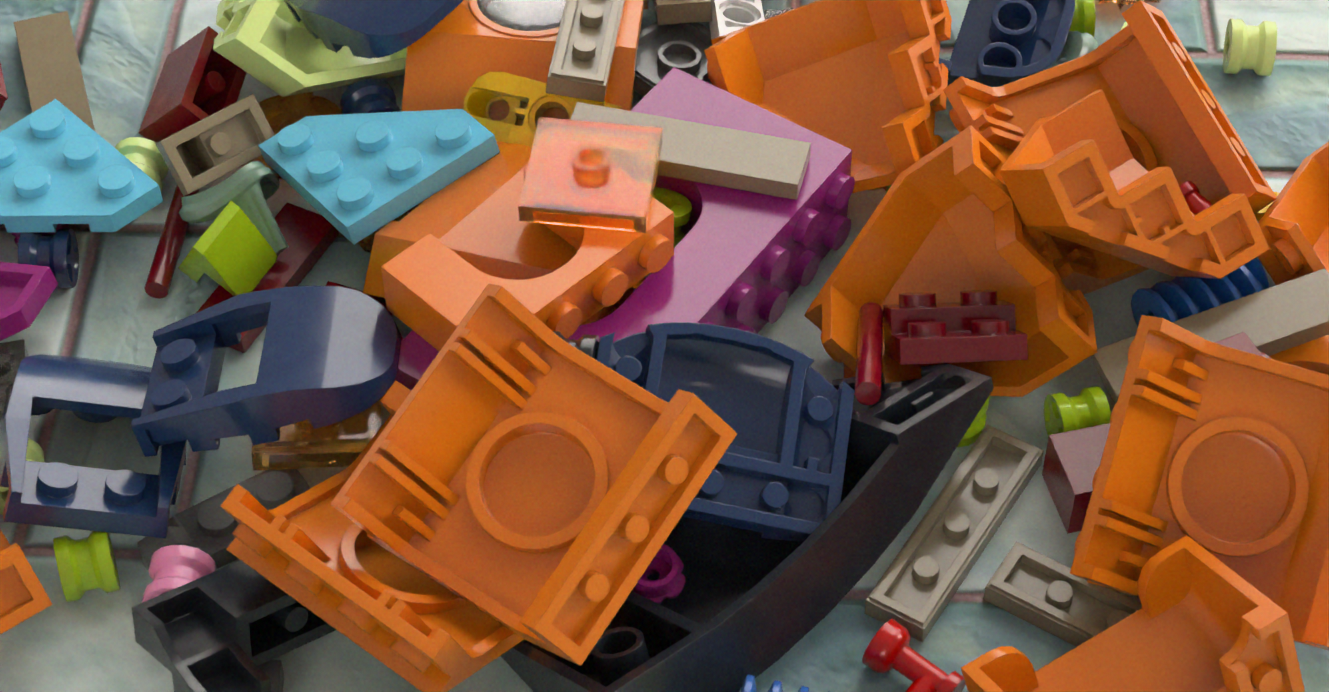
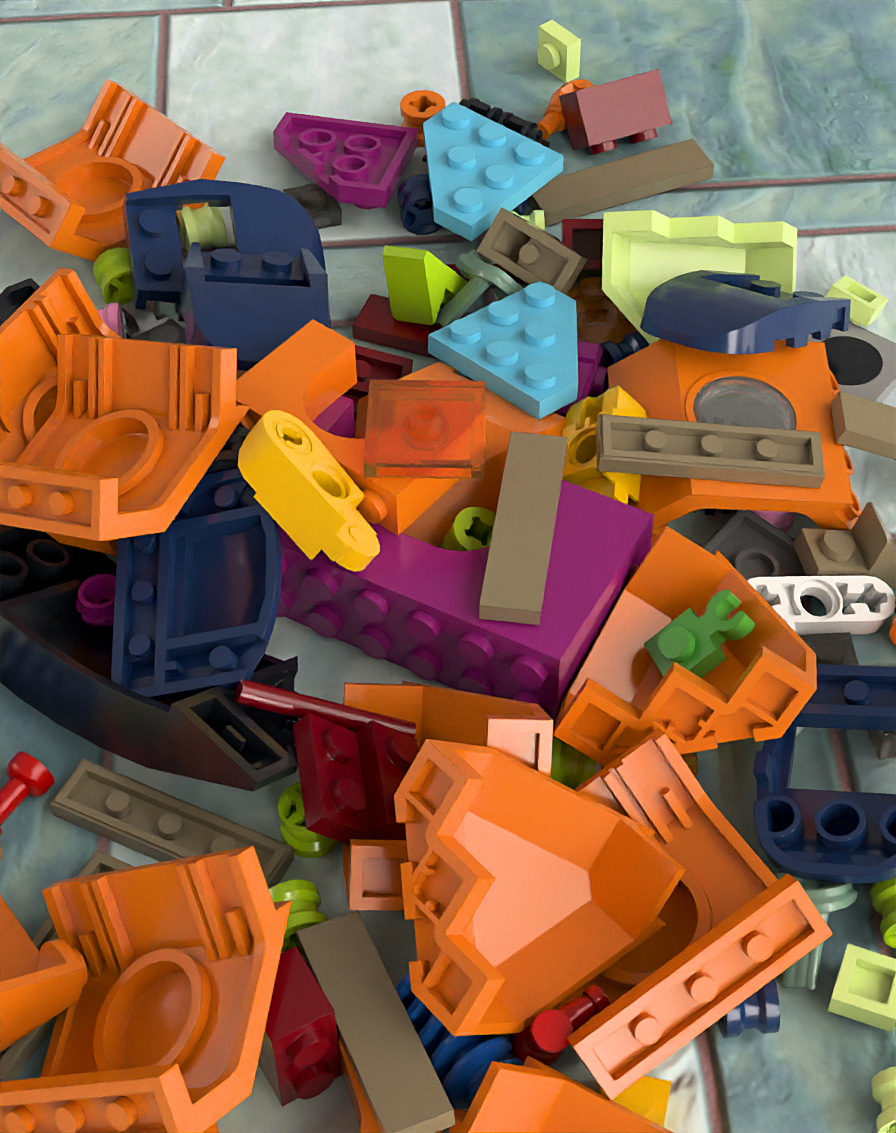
camera: 85 degrees right, 0 degrees up
none -> yellow piece [238,410,380,572]
none -> bright green plate [644,589,756,678]

